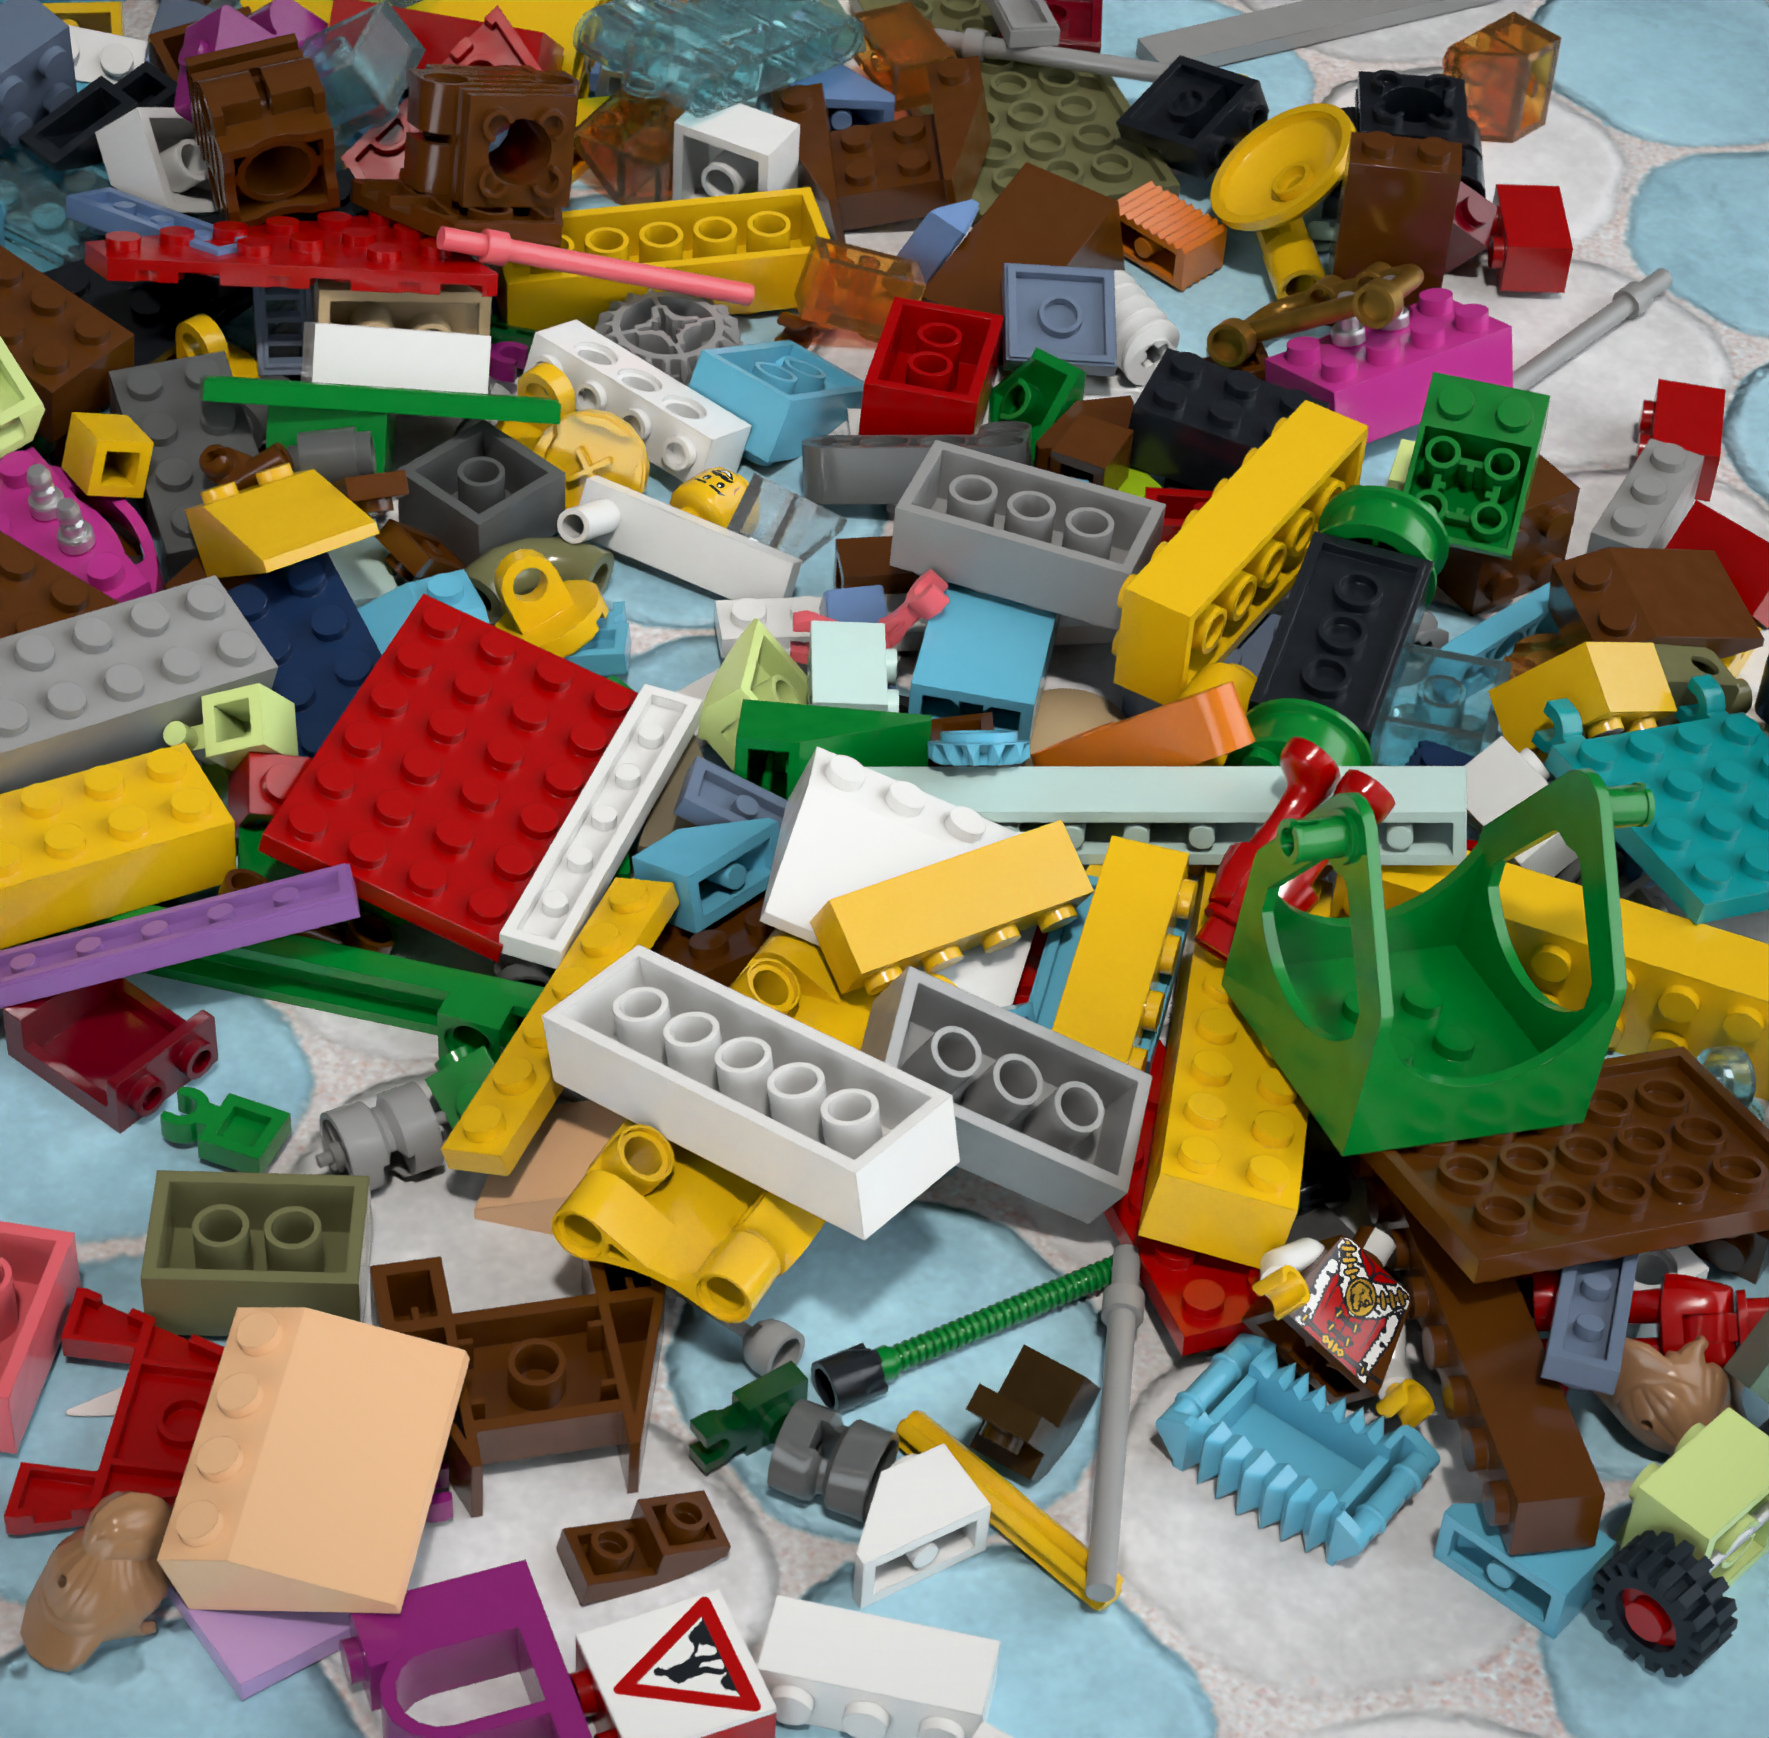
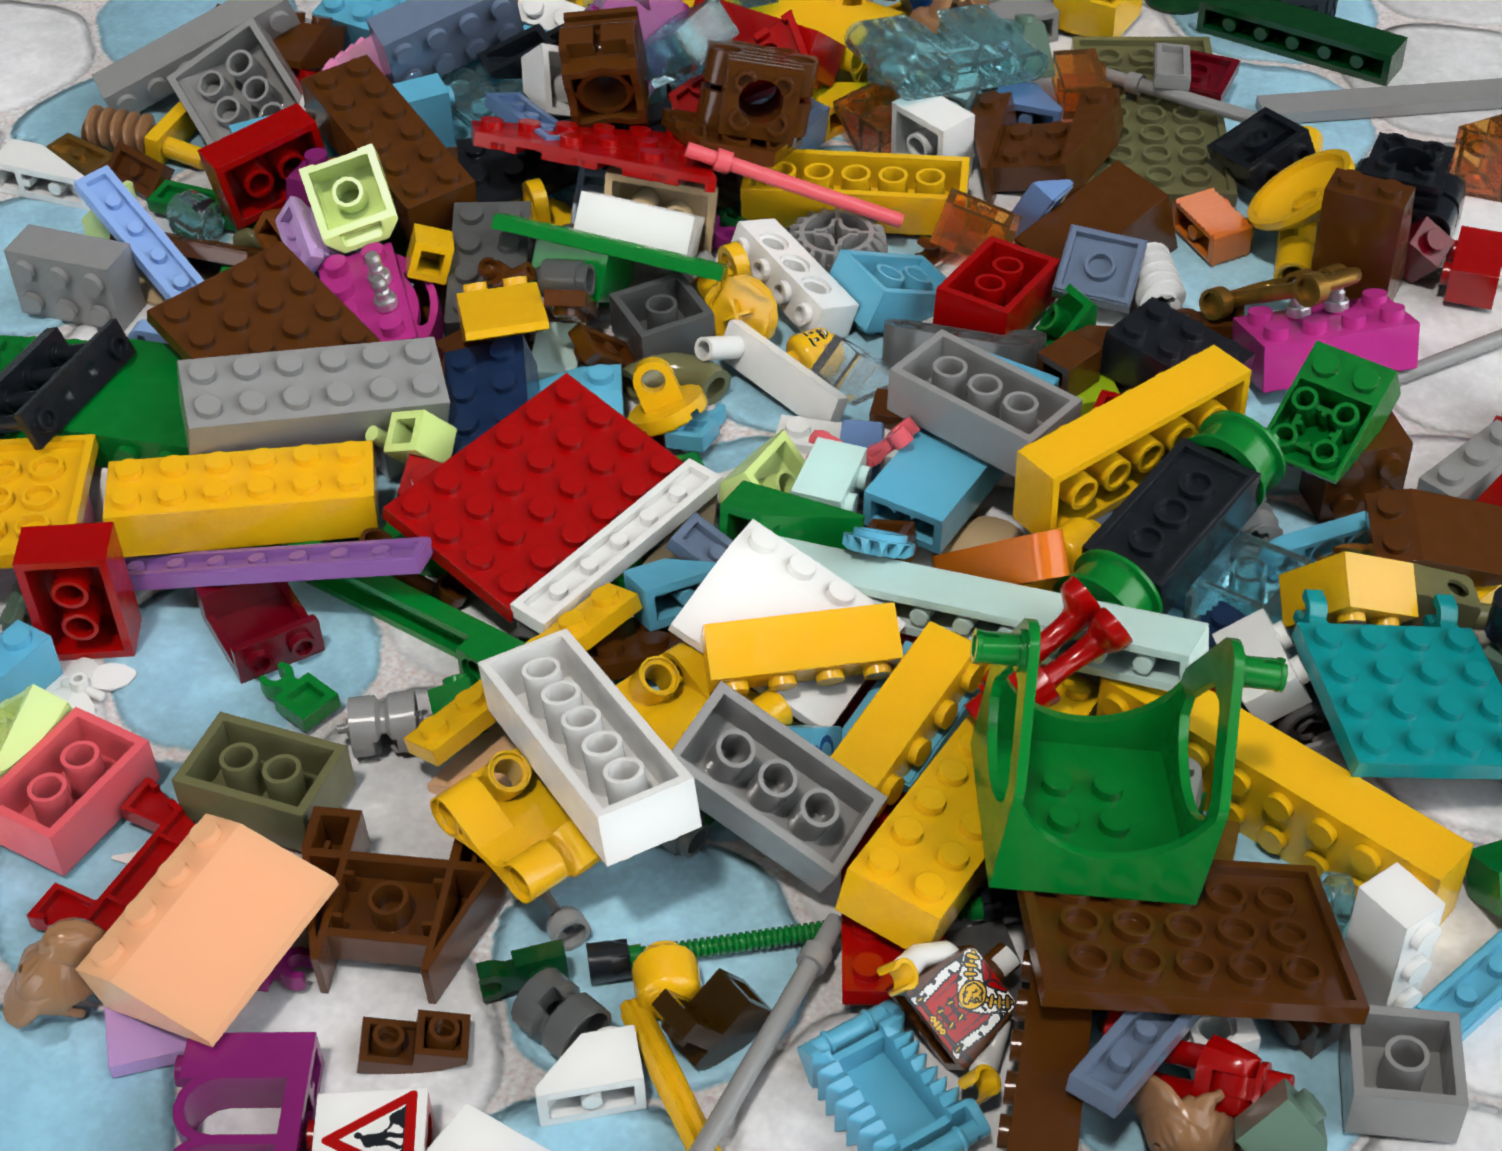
camera: 25 degrees right, 0 degrees up
none -> yellow head [631,940,703,1021]

